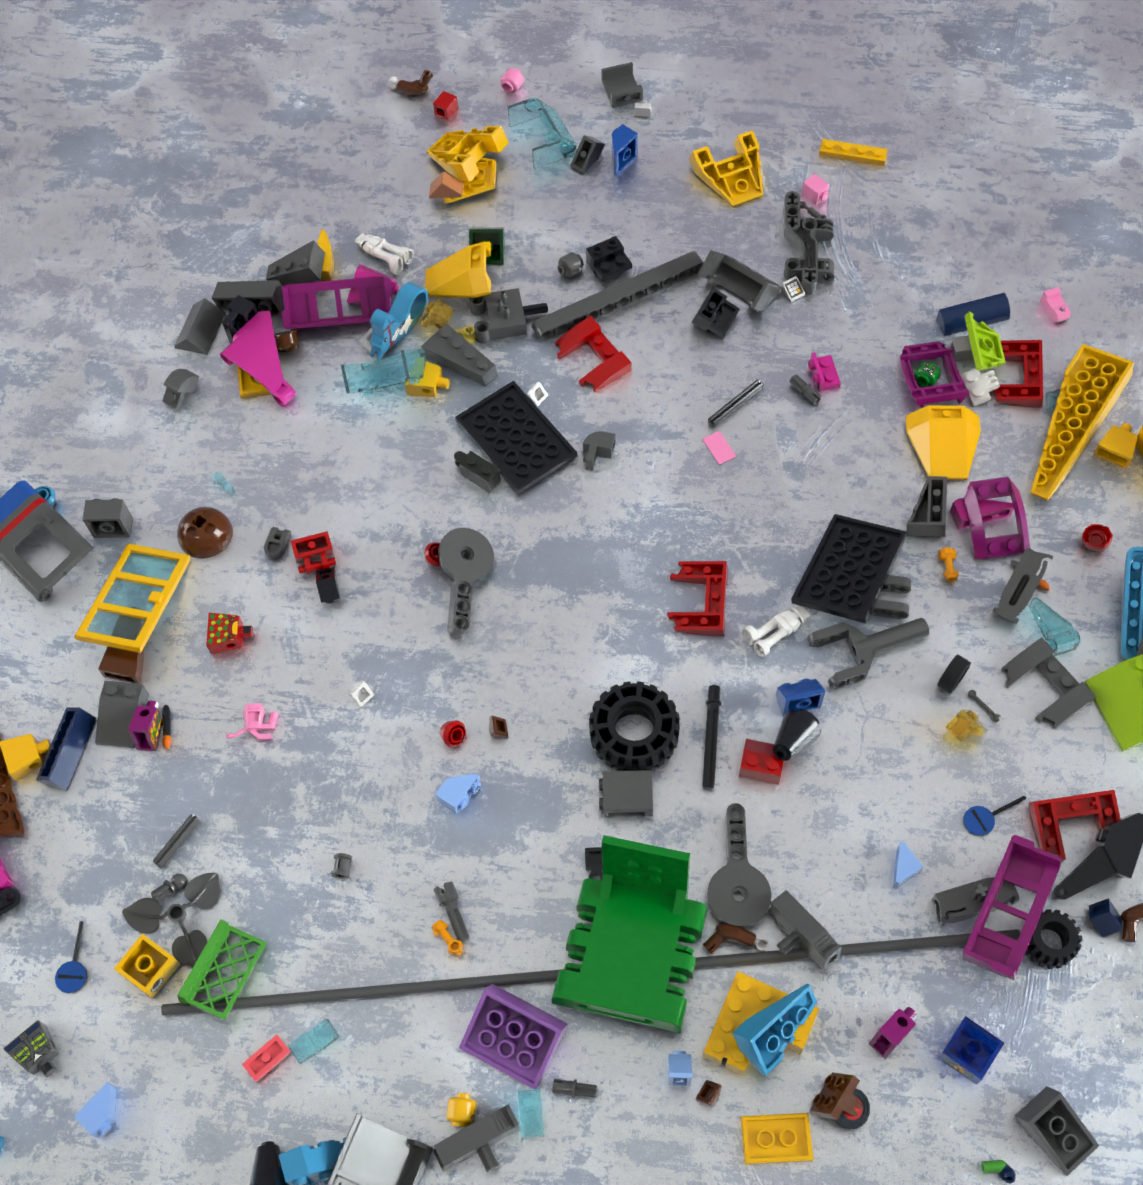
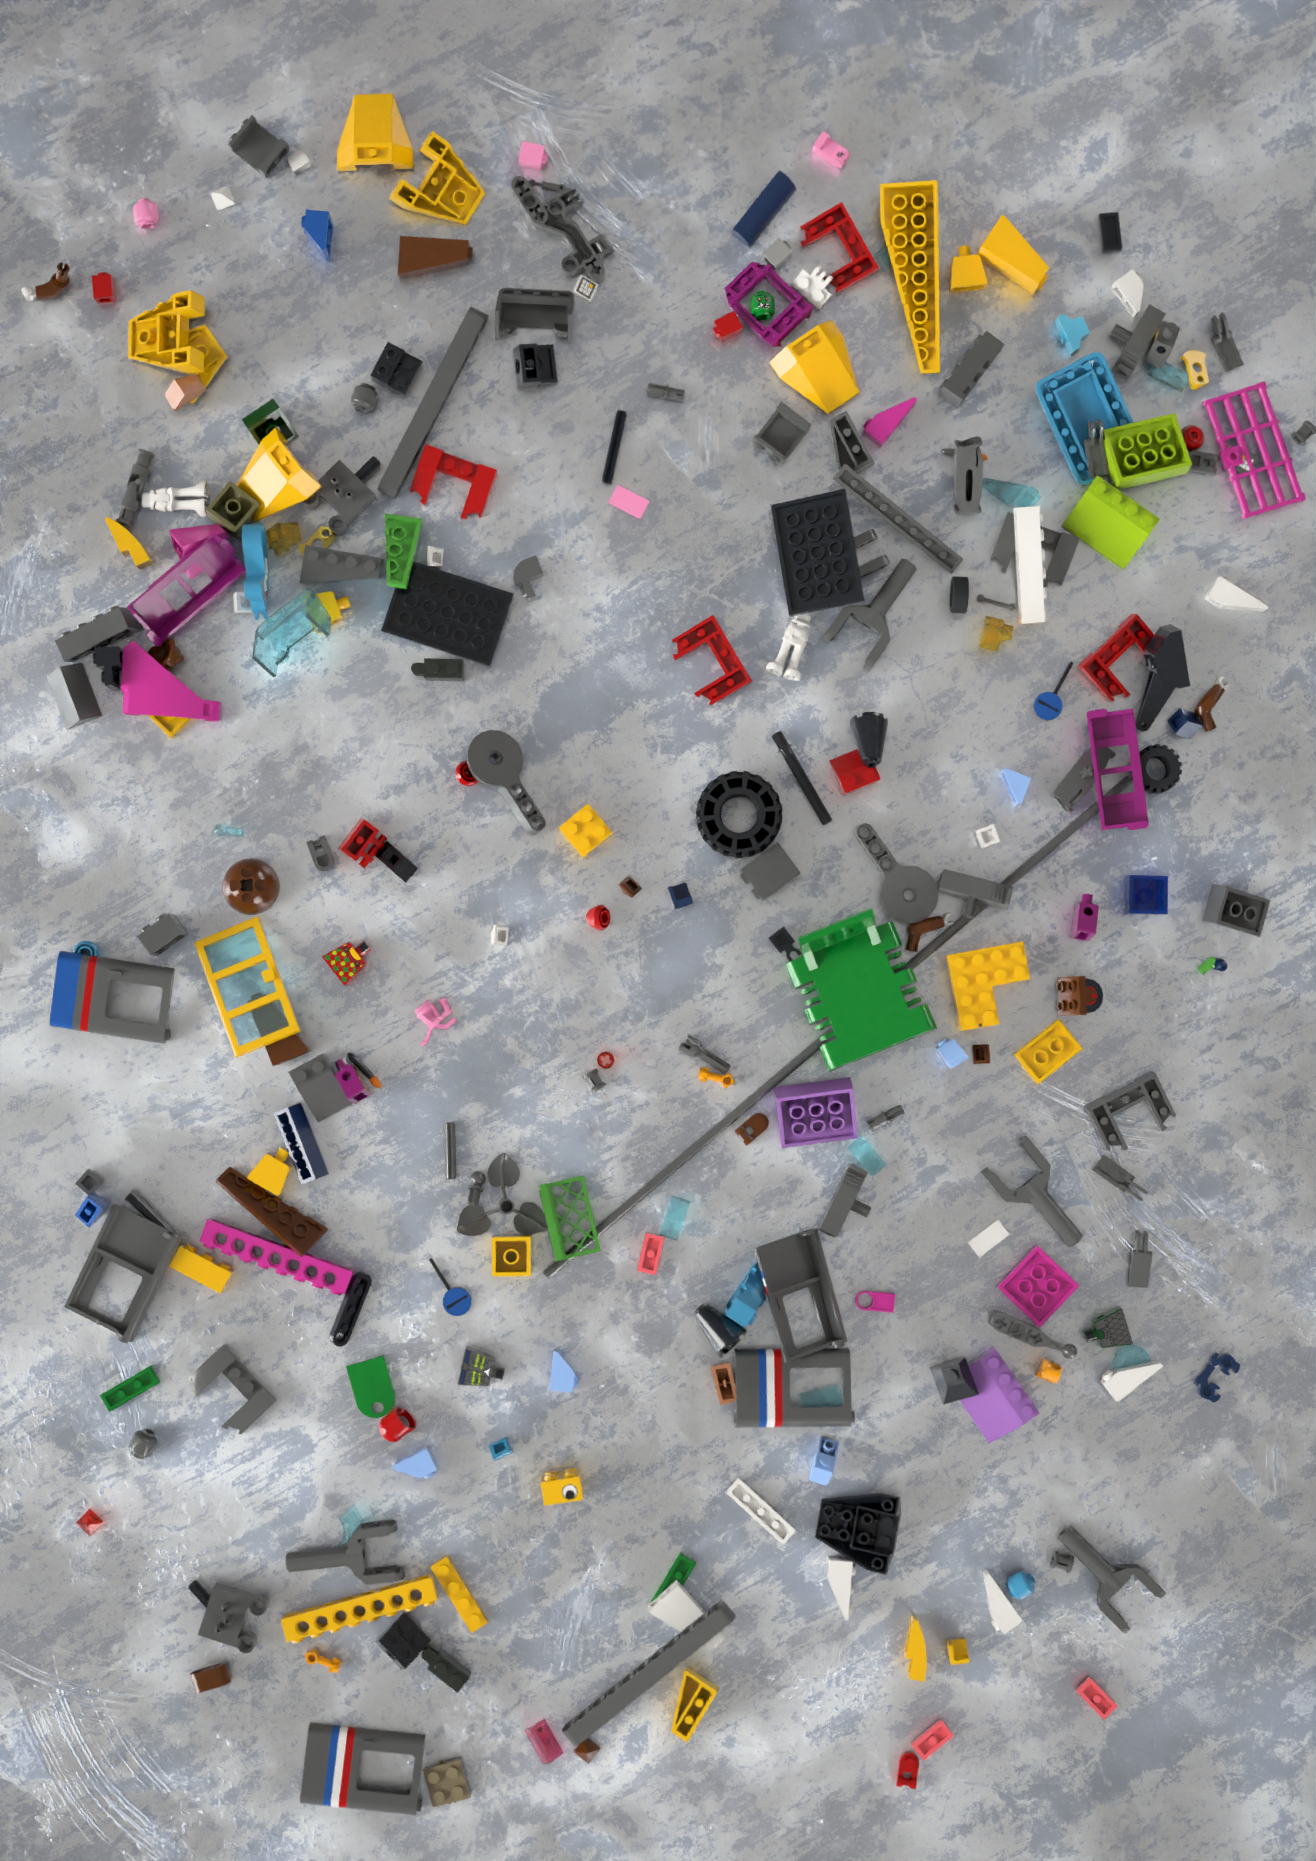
camera: 45 degrees left, 25 degrees up
dark grey brick [162,369,200,409] -> none
dark grey wedge [266,240,325,286] -> none
light blue slope [435,773,481,814] -> none
yellow head [446,1092,477,1127] -> none
clear light blue windscreen [507,98,577,170] -> none
dark grey slope [570,135,605,173] -> none
dark azure wedge [732,984,817,1076] -> none
blue slope [776,679,825,717] -> none
dark pink bracket [808,353,841,391] -> none
yellow plate [819,139,888,166] -> none
light orange bar [938,547,959,582] -> none
magenta wedge [962,477,1030,559] -> none
lime wing [964,312,1006,371] -> none
red hair [1082,524,1113,552] -> none
none -> dark grey piece [116,449,155,527]
none -> olive slope [206,481,260,540]
none -> white slope [211,186,235,211]
none -> yellow wedge [337,94,413,171]
none -> bright green wing [385,514,423,589]
none -> reddish brown slope [398,236,473,279]
none -> yellow brick [559,804,613,859]
none -> clear red bush [597,1051,614,1069]
none -> dark blue panel [668,883,693,910]
none -> red brick [712,311,743,343]
none -> reddish brown plate [734,1113,769,1146]
none -> dark grey panel [753,401,812,464]
none -> dark grey plate [833,463,964,574]
none -> dark grey wedge [939,331,1005,409]
none -> white plate [975,824,1000,849]
none -> white brick [1013,506,1048,624]

